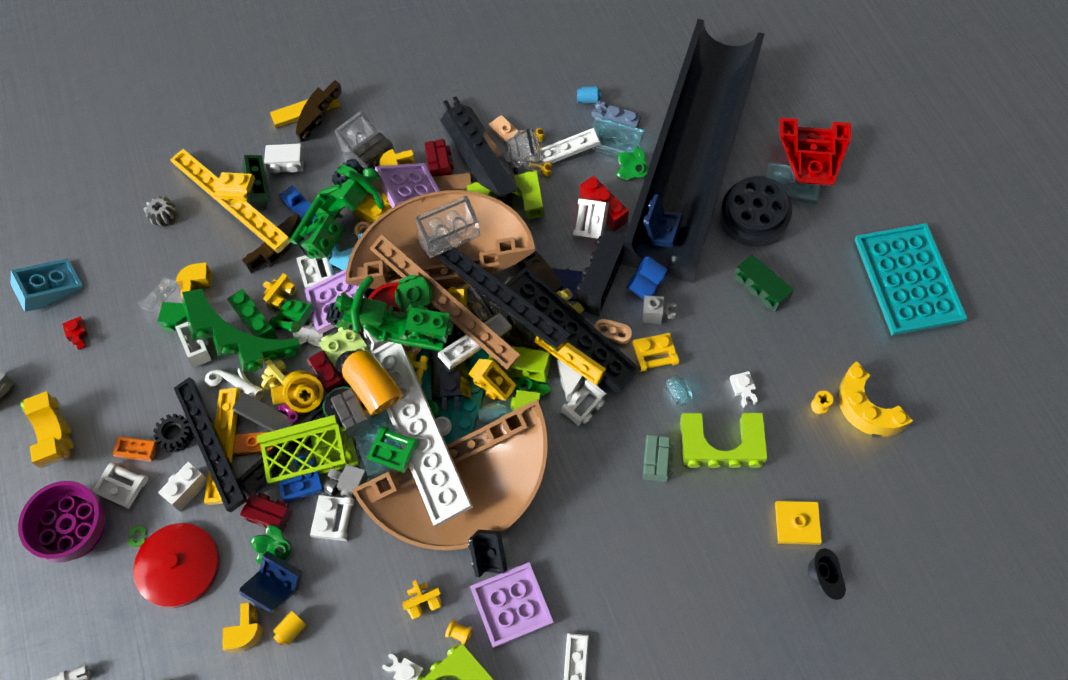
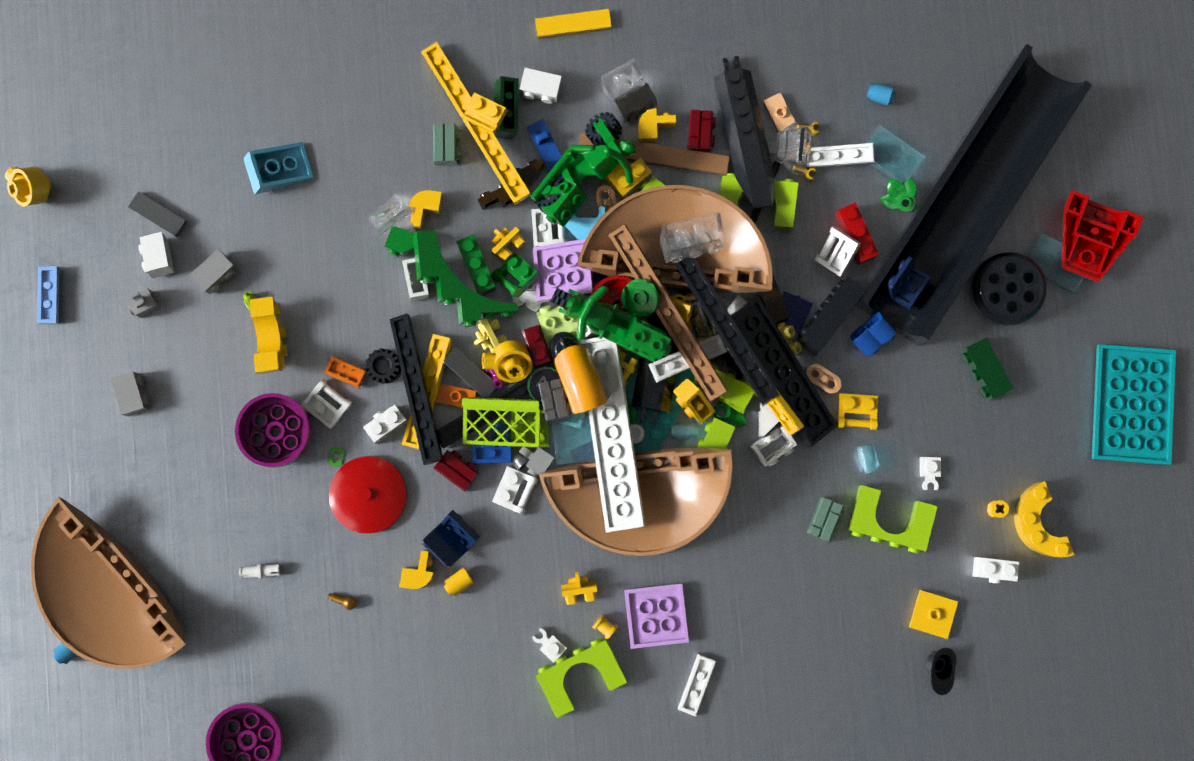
camera: 15 degrees right, 20 degrees up
red plate [62,316,88,350] -> none
light grey gear [144,195,177,227] -> none
white plant [205,368,265,401] -> none
green plate [250,525,292,564] -> none
dark brown slope [296,80,342,142] -> none
green plate [367,426,419,473] -> none
lavender plate [375,163,440,208] -> none
black bracket [468,529,507,577] -> none
sand blue hinge [591,101,641,131] -> none
light grey brick [642,296,676,324] -> none
none -> sand green brick [433,124,461,166]
none -> white brick [972,557,1019,584]

